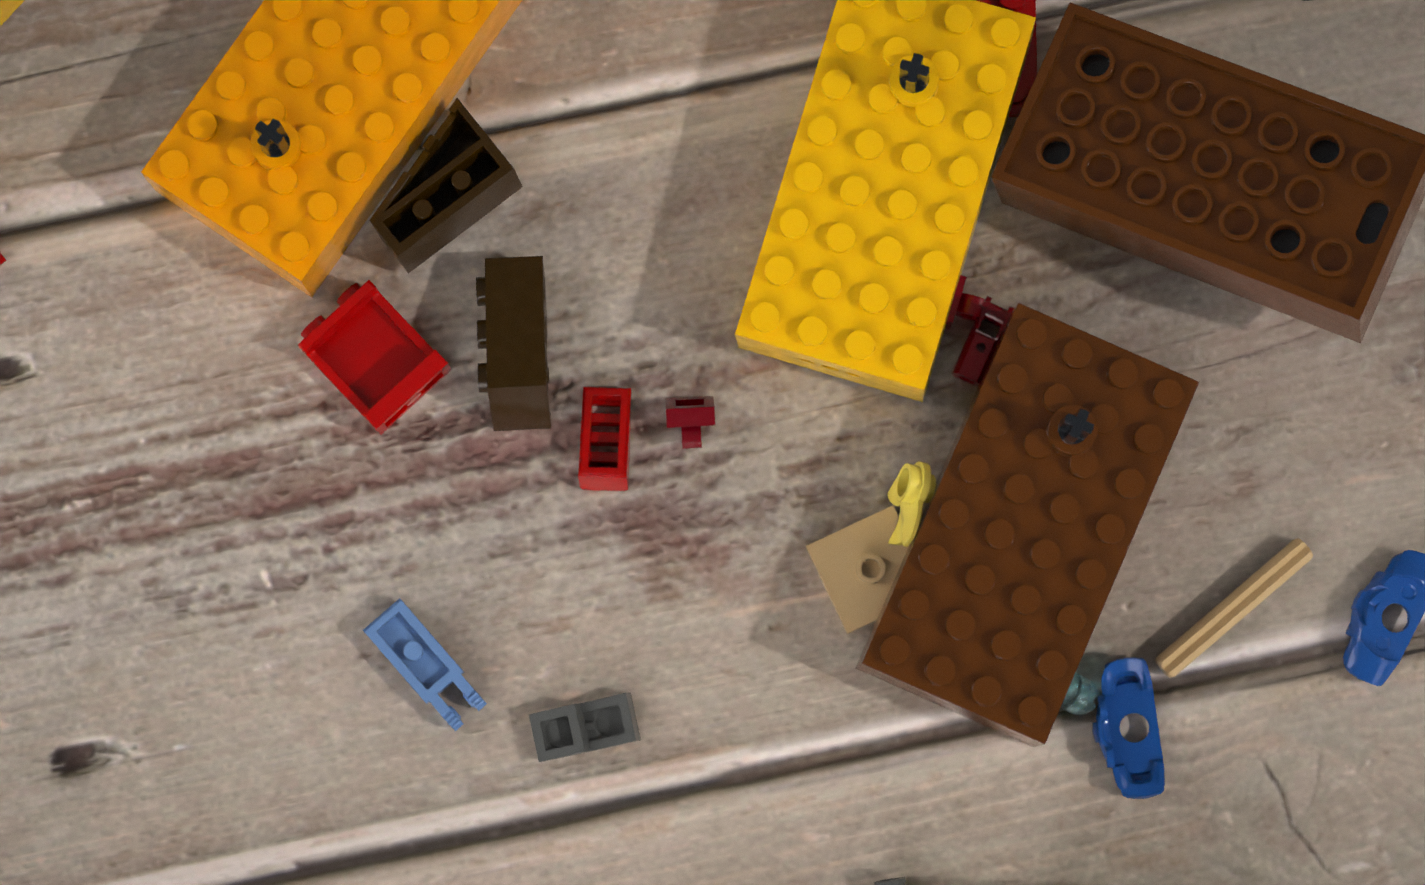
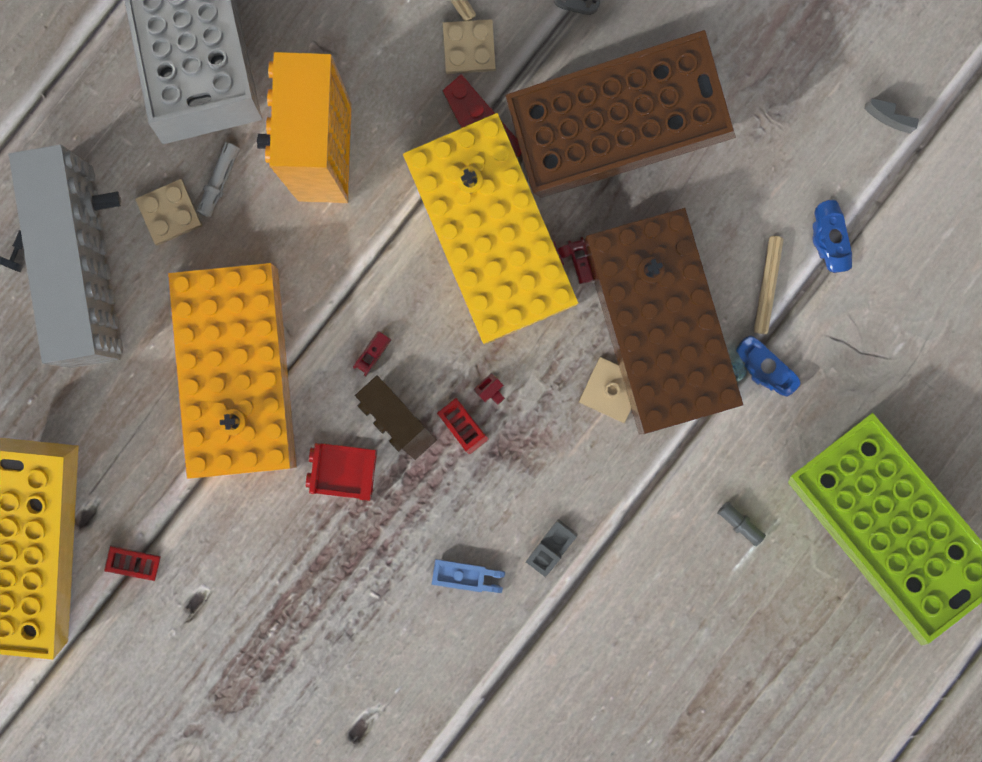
camera: 40 degrees left, 5 degrees up
dark brown wedge [369,98,523,274] -> none
light yellow plate [887,461,936,547] -> none
none -> dark red bar [353,331,392,377]

